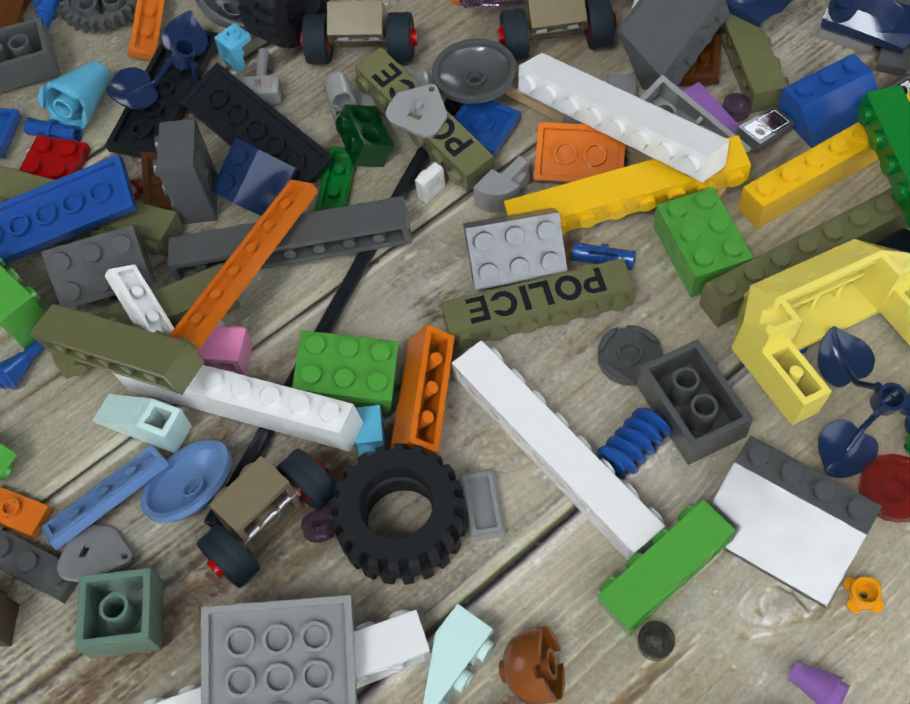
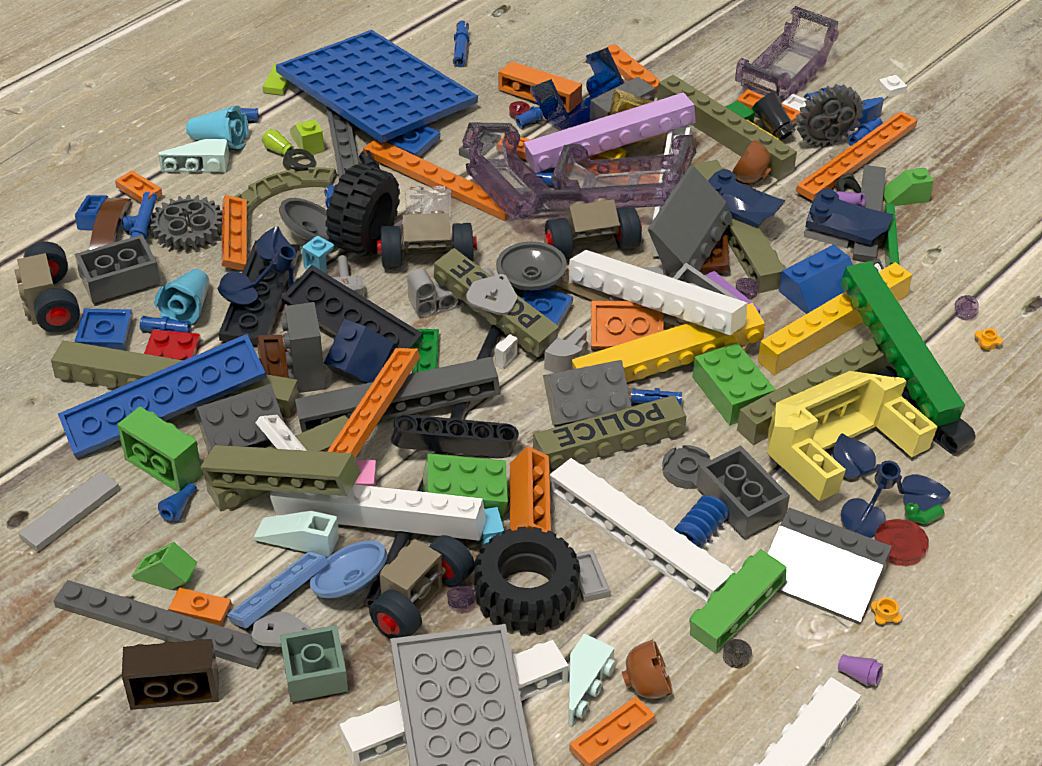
camera: 15 degrees left, 15 degrees down
dark green brick [335,104,394,167] -> none
tile [735,106,795,152] -> none
none -> black beam [390,414,519,457]

